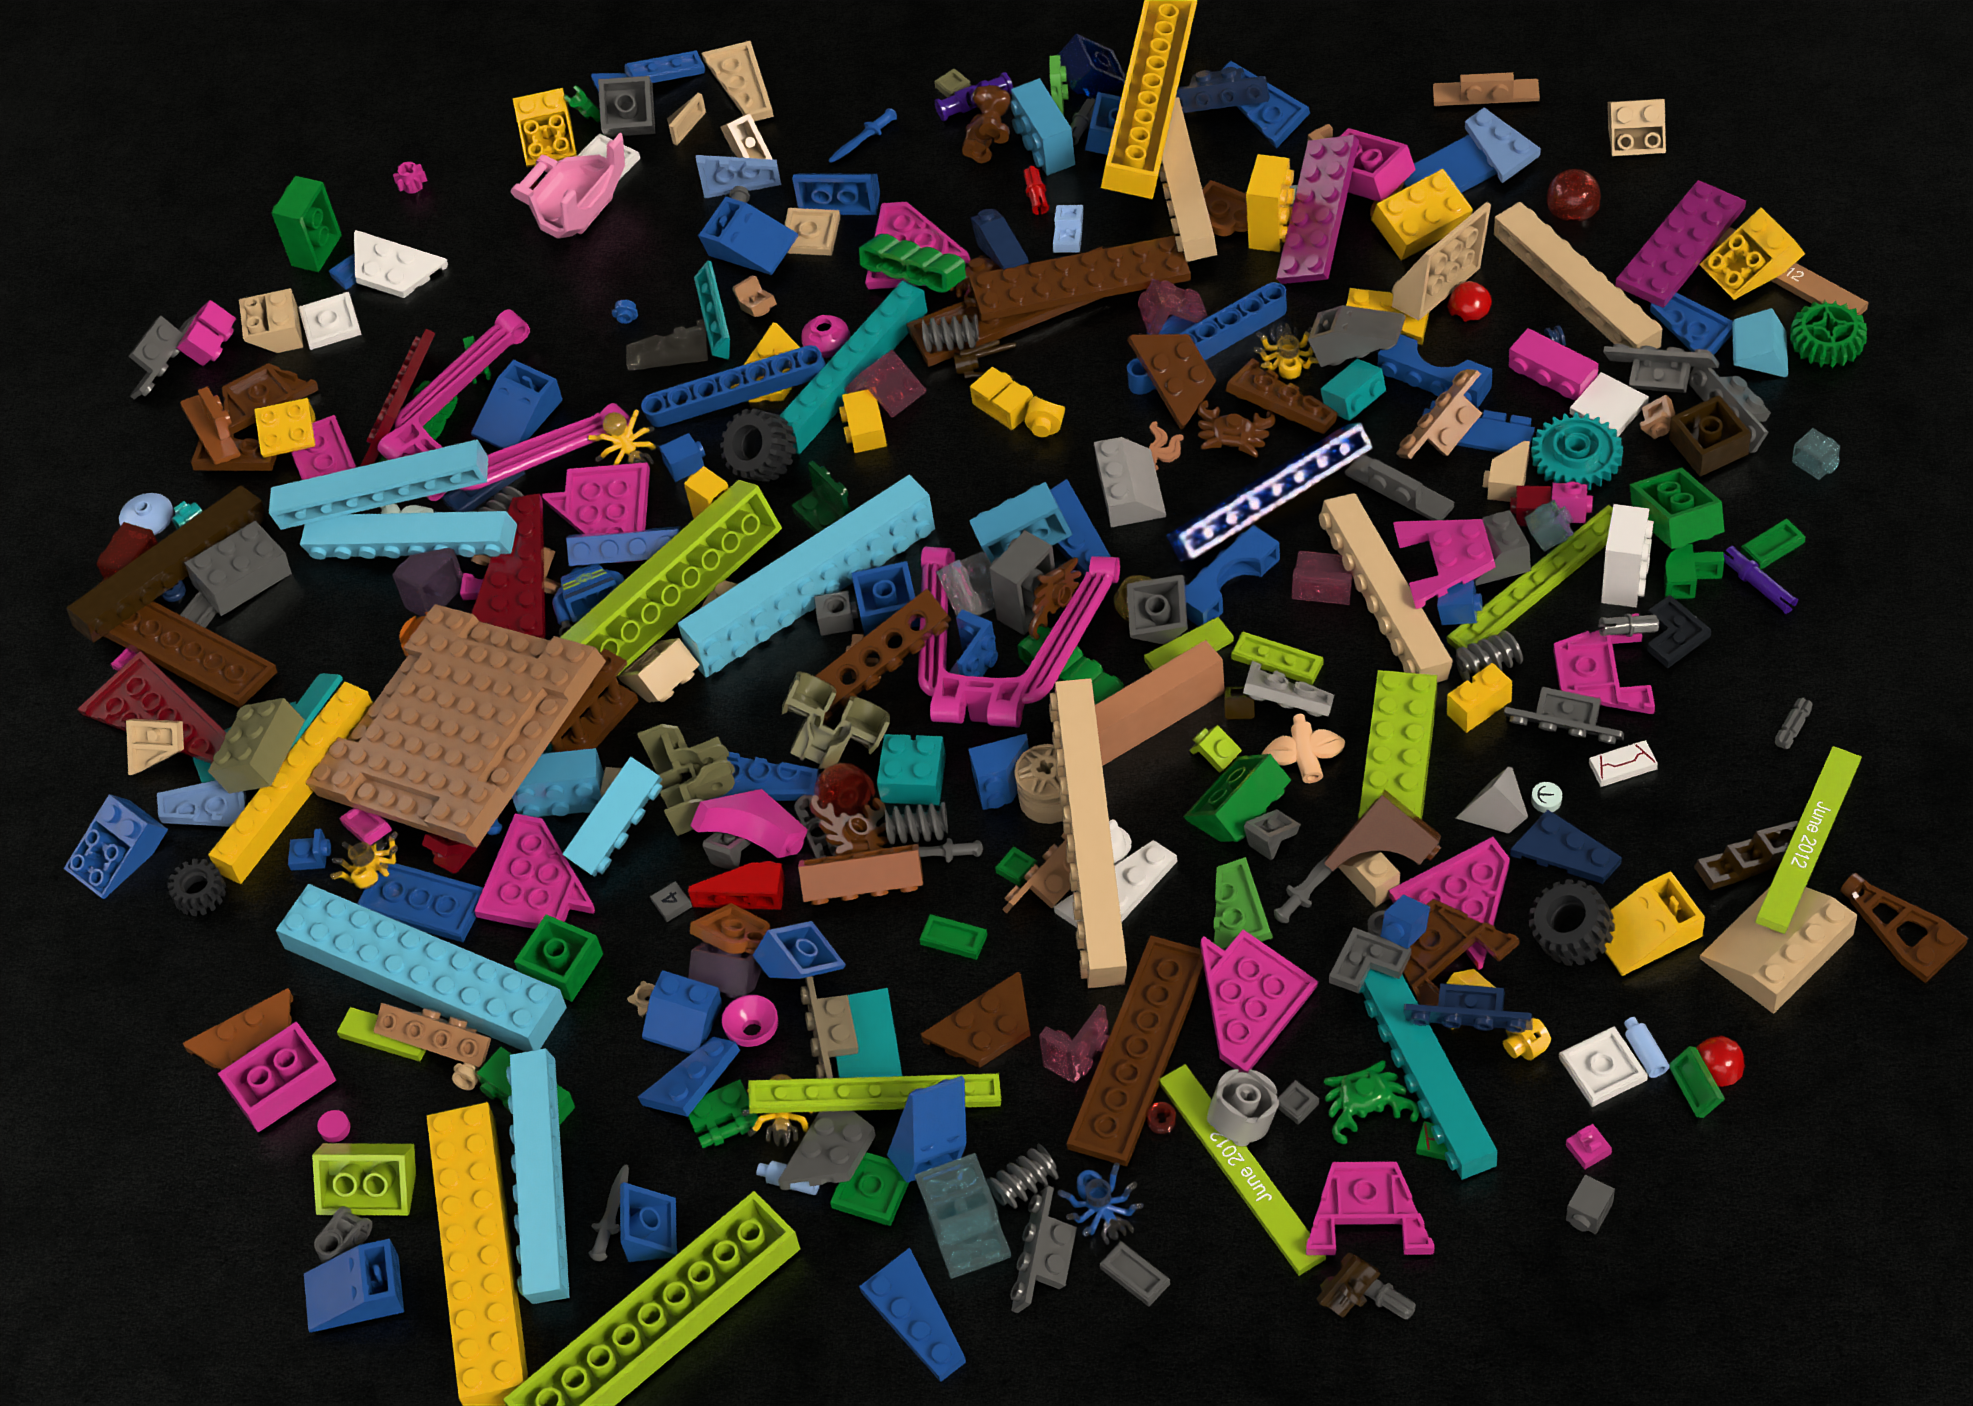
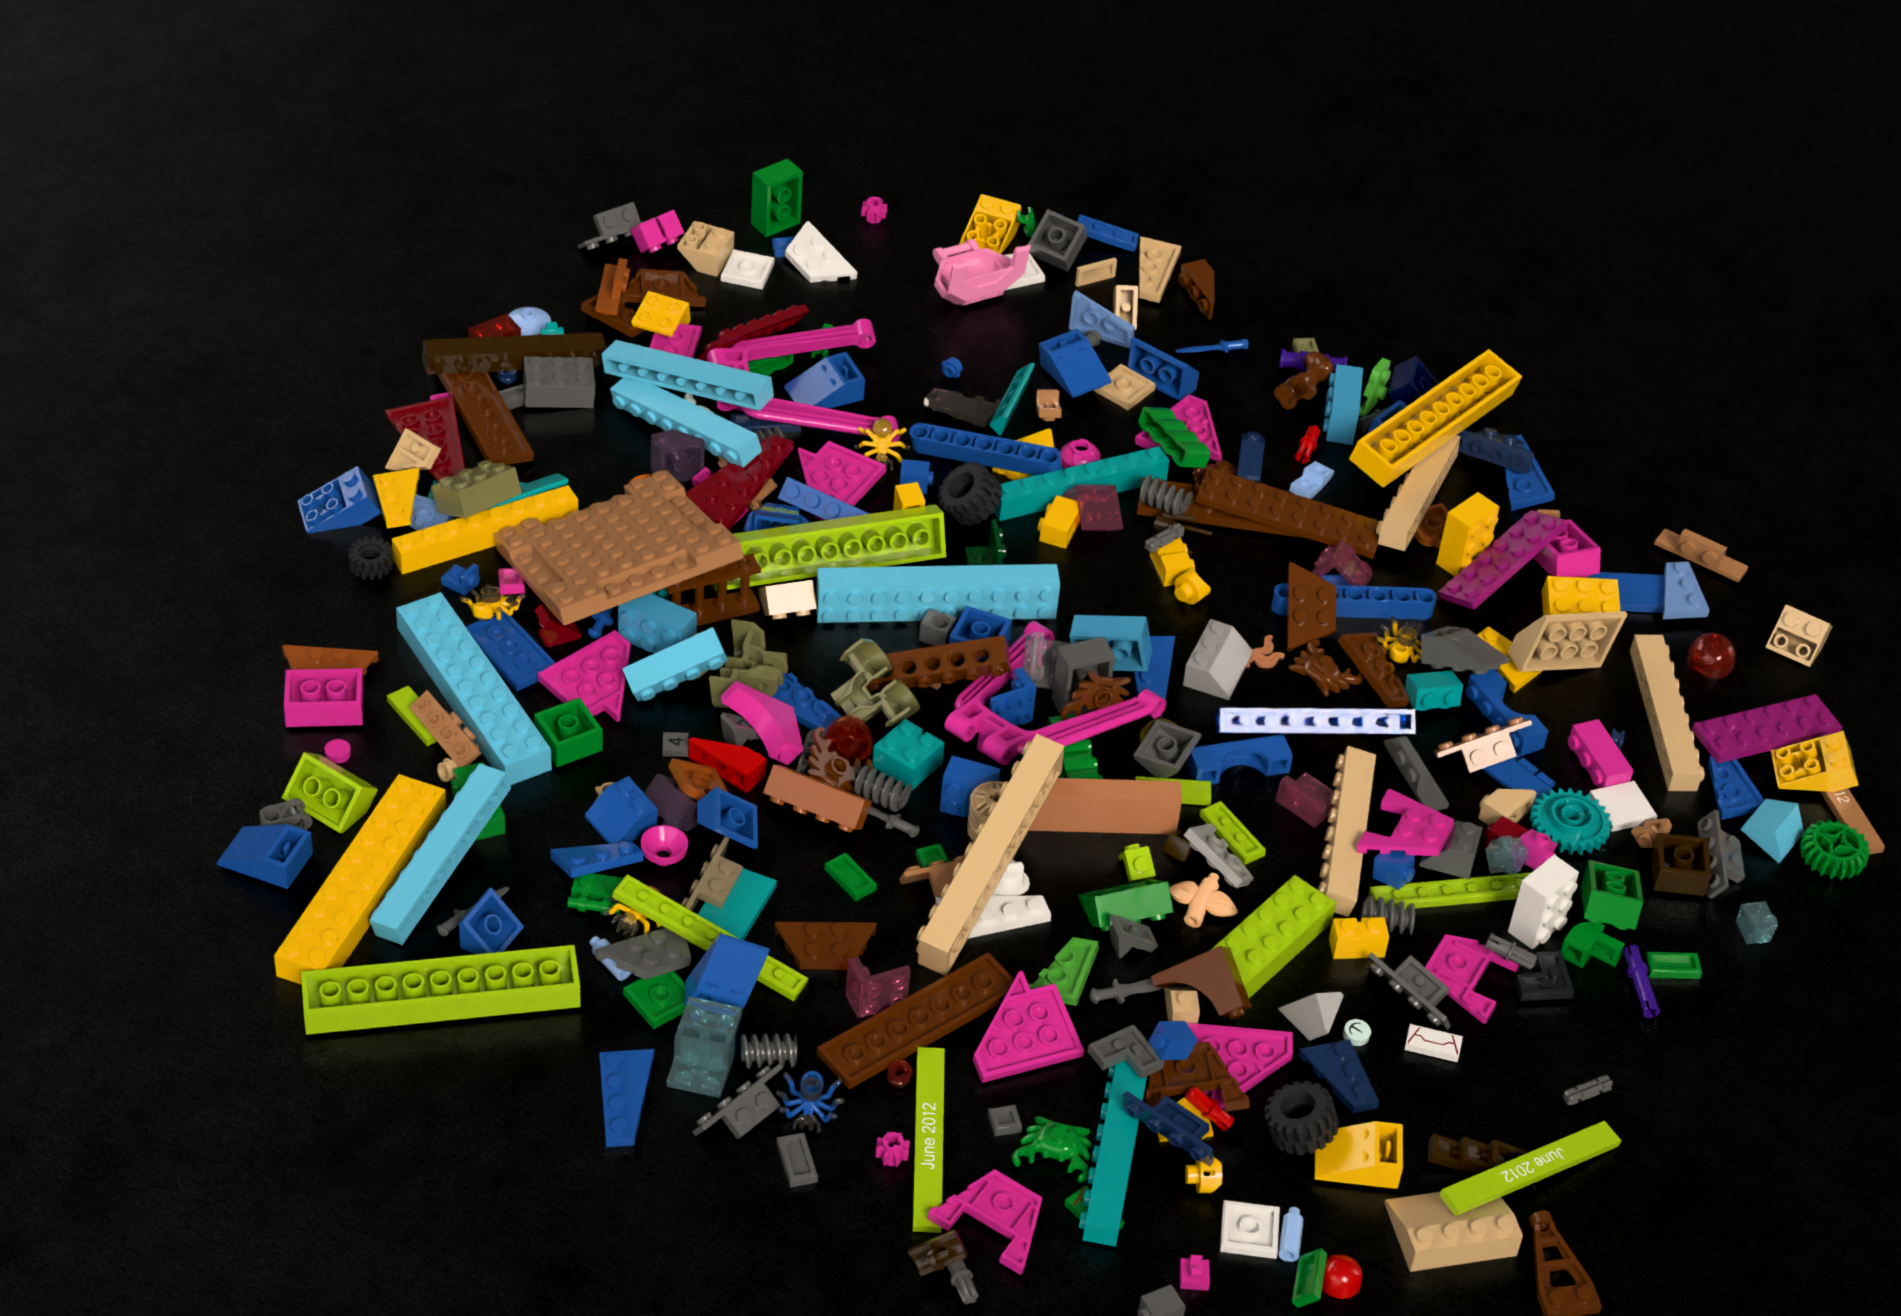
camera: 20 degrees right, 10 degrees down
light grey brick [1207,1069,1279,1146] -> none
red hair [1447,281,1492,322] -> none
dark grey bracket [1603,344,1719,393] -> none
none -> yellow wing [373,468,420,529]
none -> dark pink gear [875,1131,910,1167]
none -> dark grey axle [1144,523,1185,553]
none -> reddish brown slope [1179,259,1214,319]
none -> red axle [1185,1087,1234,1131]

